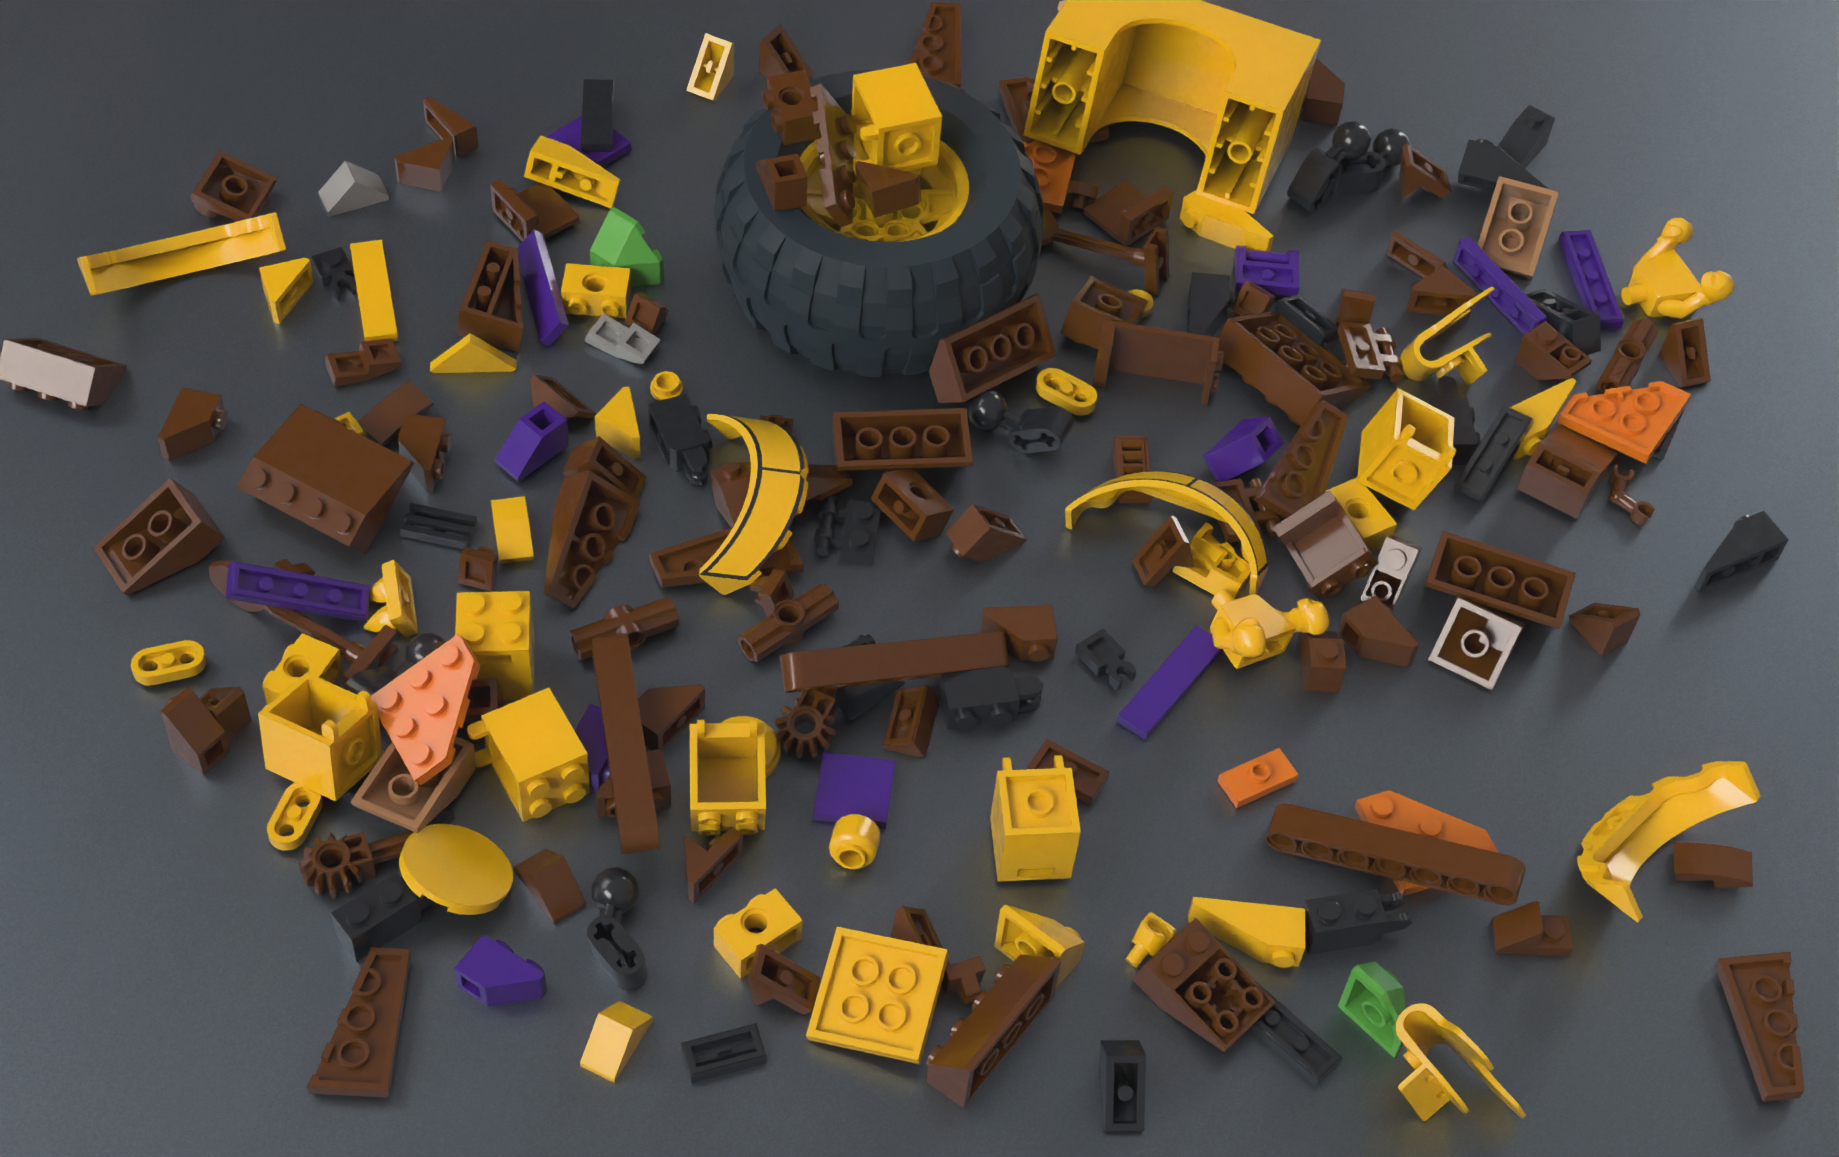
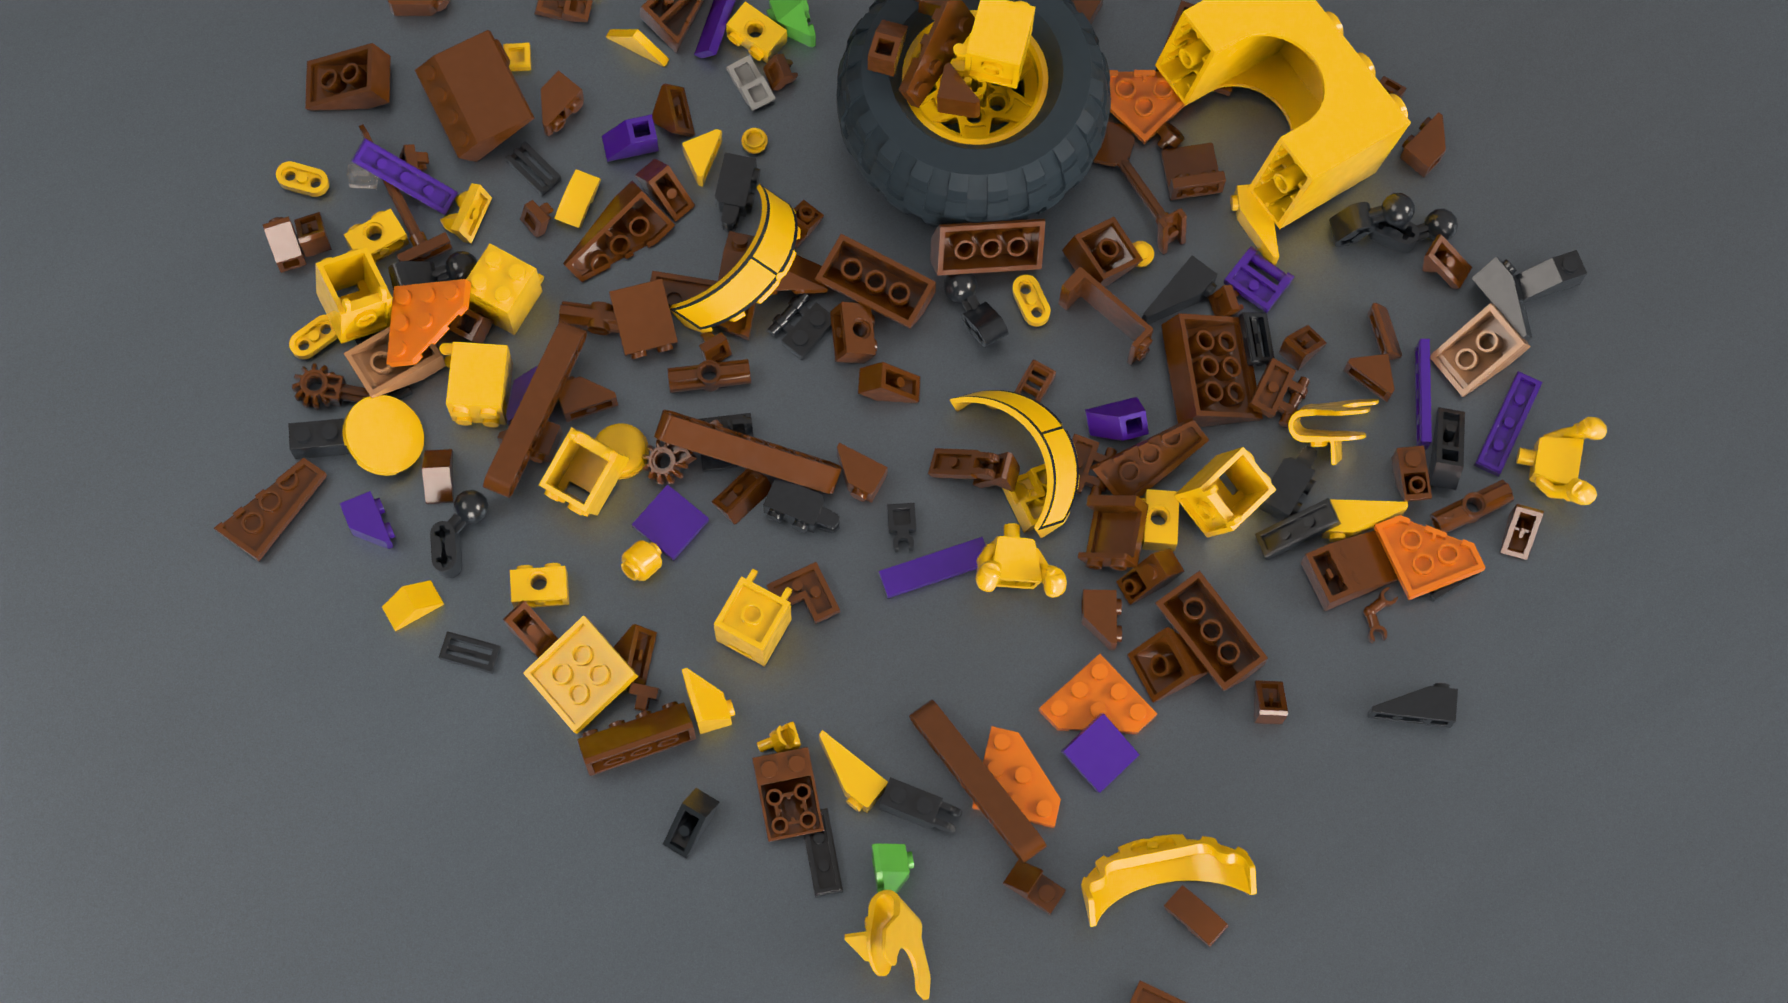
camera: 35 degrees right, 20 degrees up
reddish brown slope [358,380,434,447] -> none
reddish brown slope [684,826,743,903] -> none
orange plate [1218,748,1299,809] -> none
reddish brown slope [1299,631,1346,692] -> none
none -> clear tile [347,164,378,189]
none -> reddish brown panel [609,279,678,359]
none -> reddish brown hinge [928,448,1000,480]
none -> orange plate [1039,654,1157,734]
none -> dark purple tile [1061,713,1140,793]

